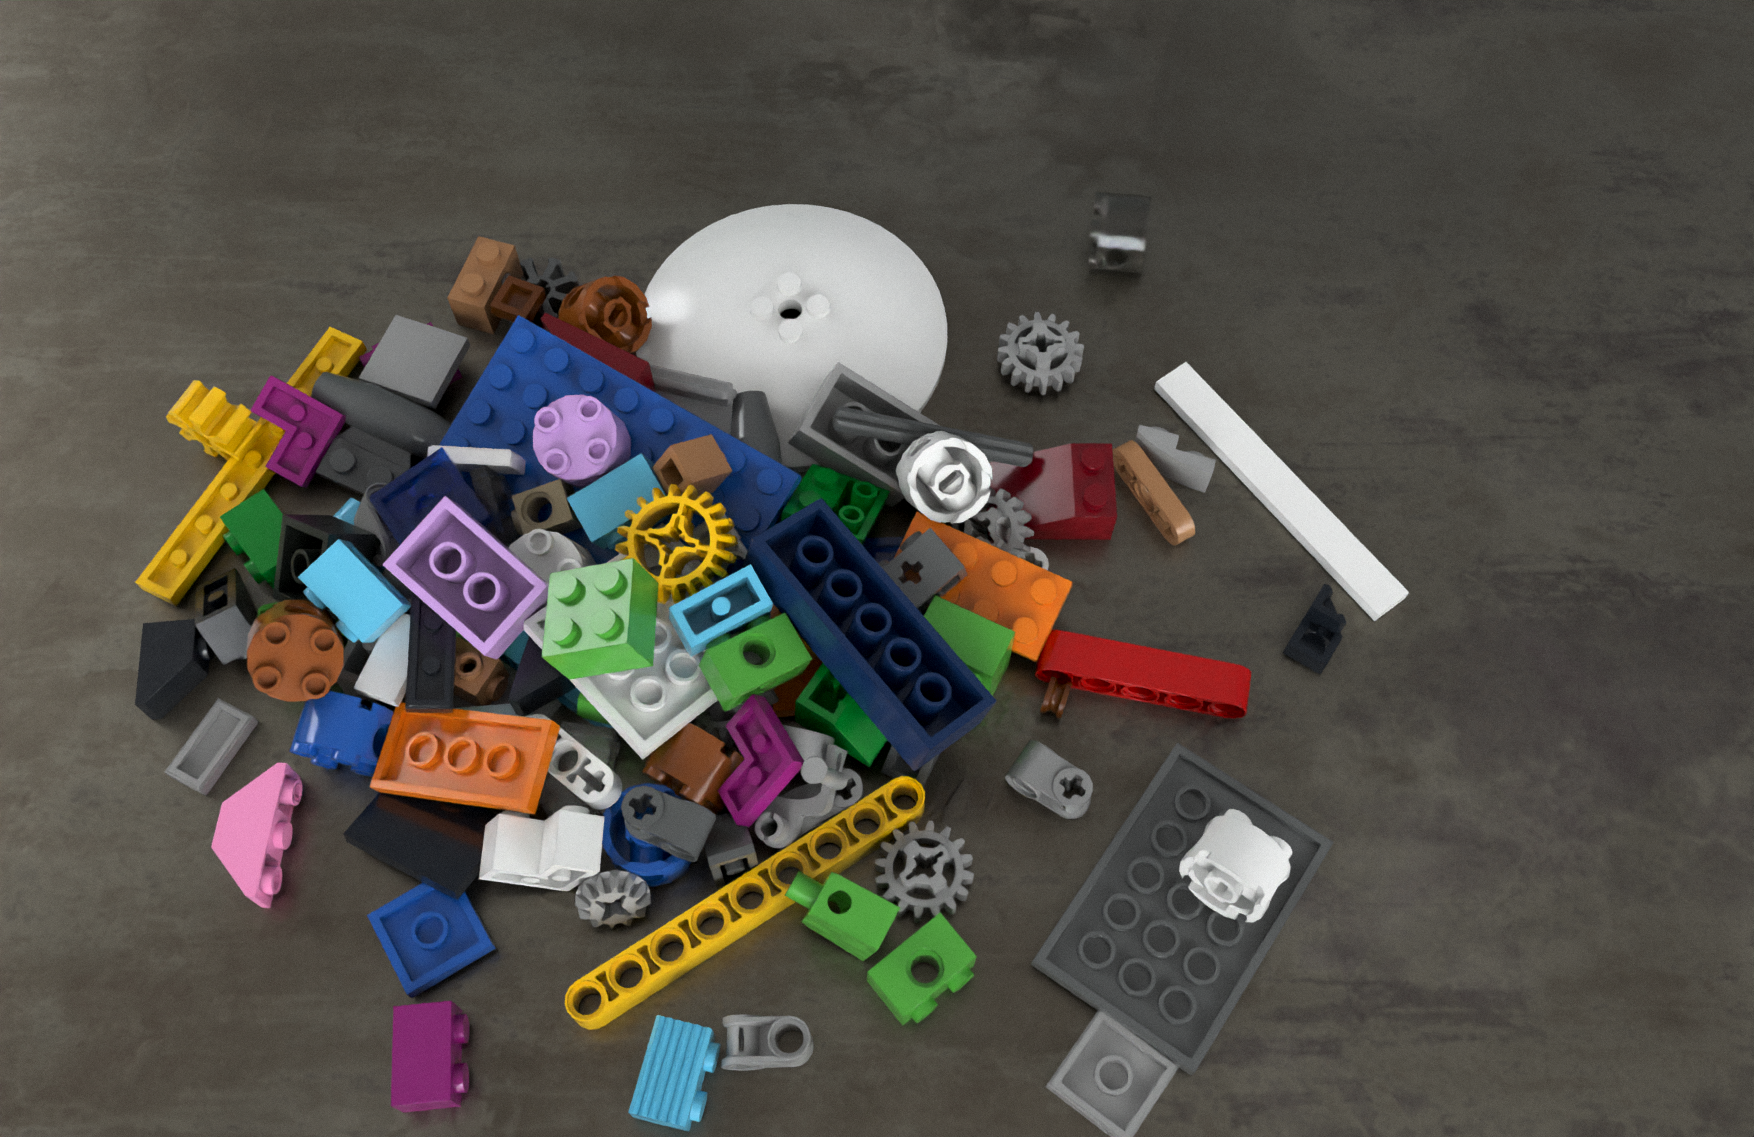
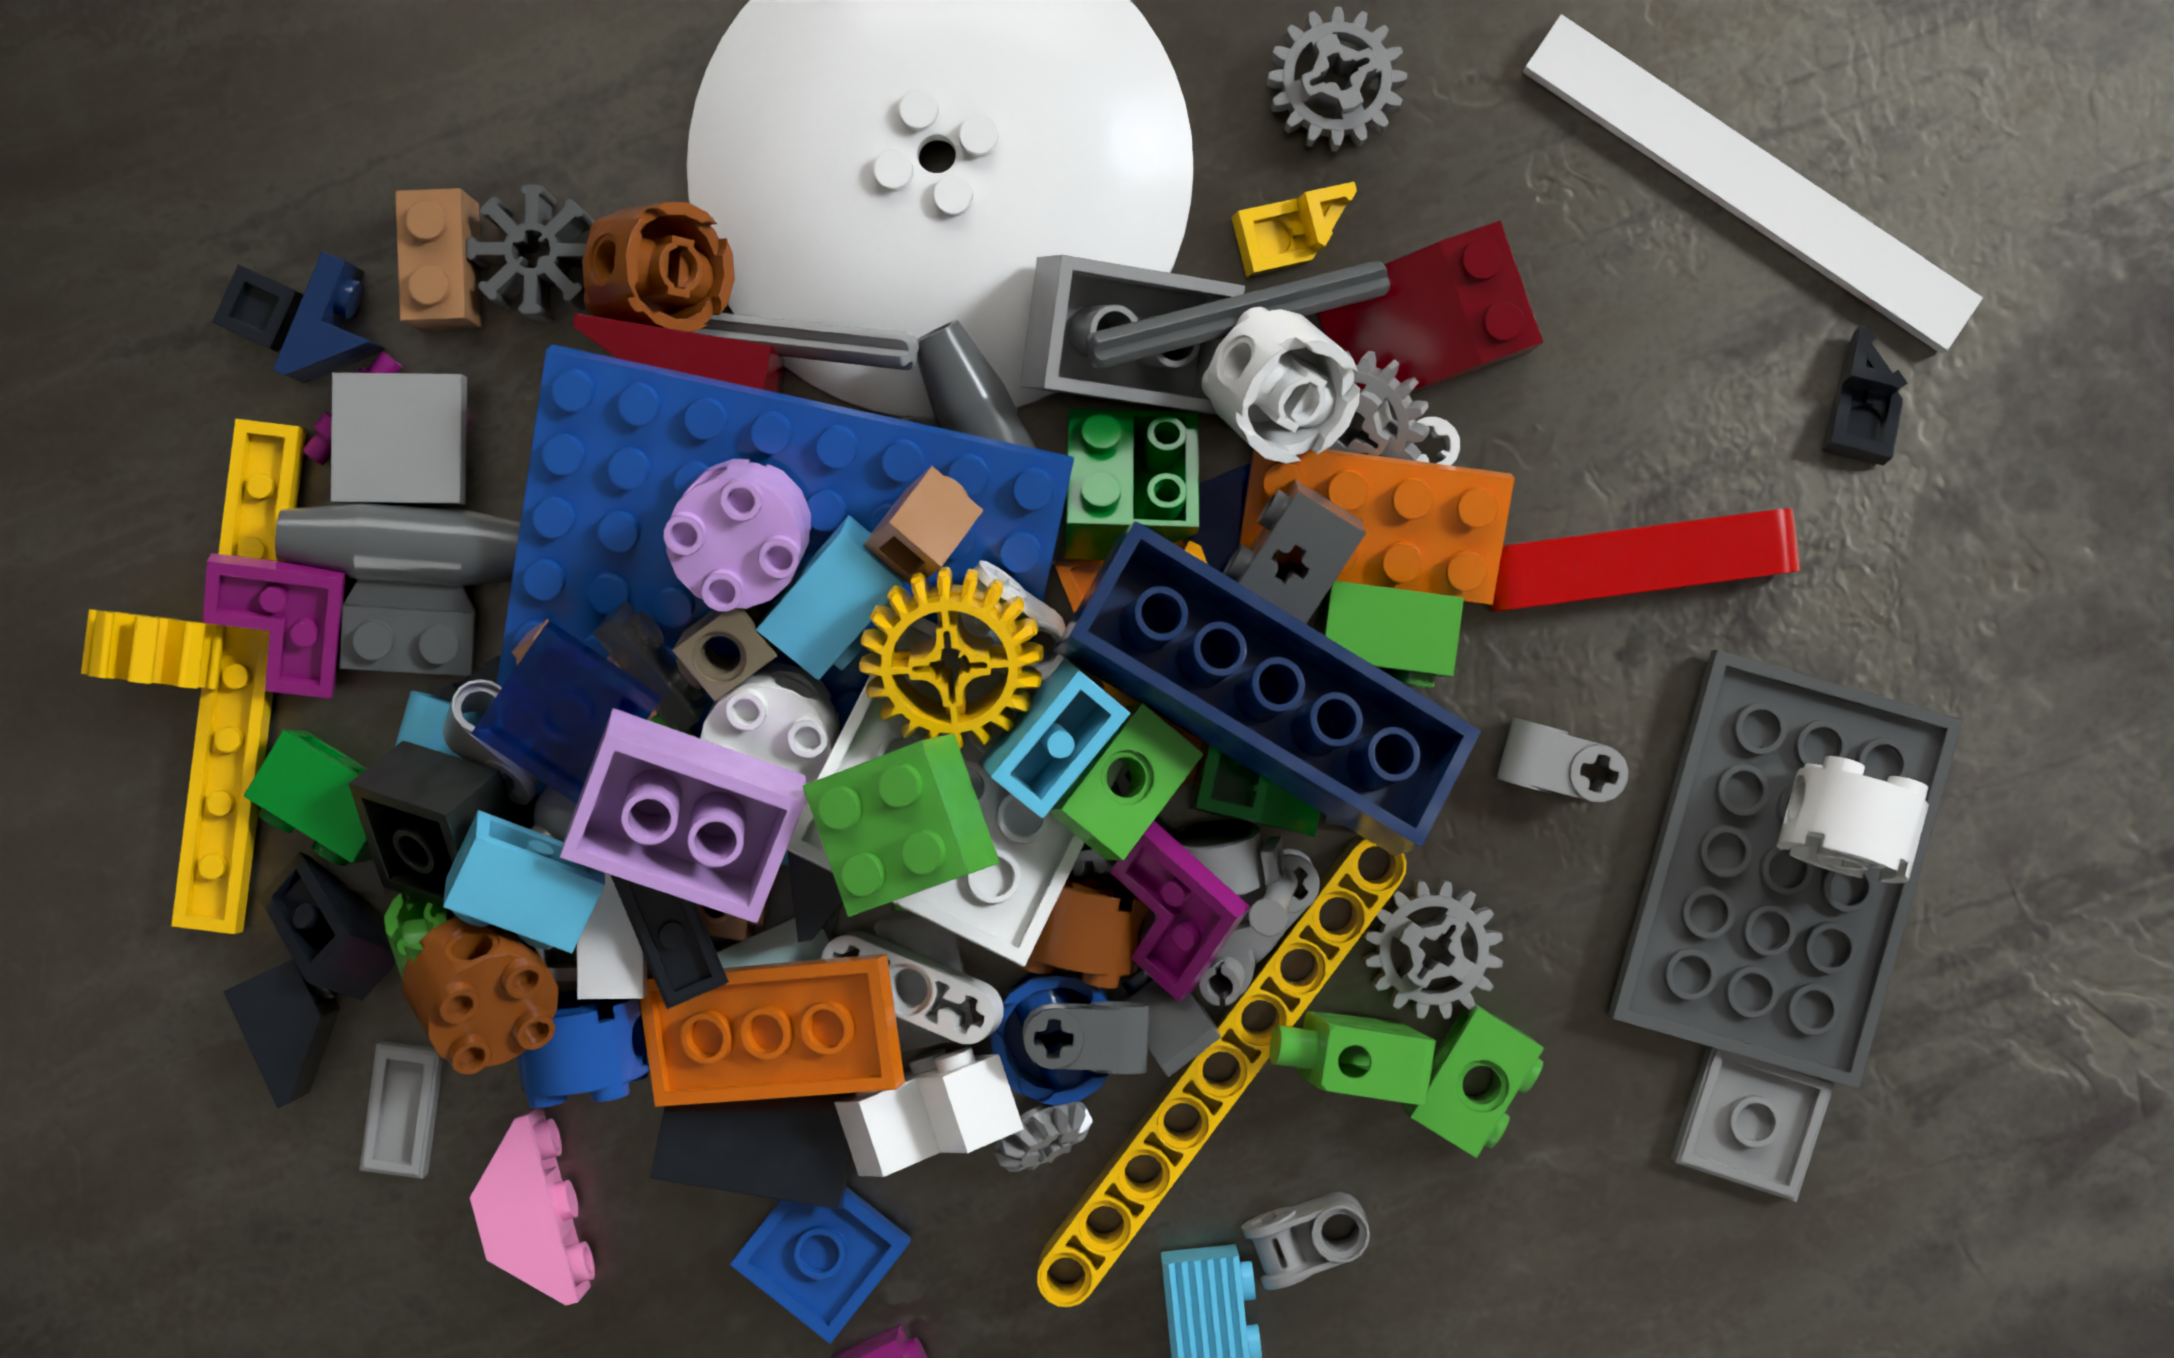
camera: 20 degrees left, 25 degrees up
white tile [427,445,526,475] -> none
reddish brown plate [489,275,547,322] -> none
reddish brown bush [1040,676,1072,719] -> none
medium nougat beam [1113,440,1195,545] -> none
light grey slope [1135,425,1216,493] -> none
none -> black plate [212,264,304,352]
none -> dark blue slope [272,251,385,383]
none -> yellow slope [1231,182,1357,278]

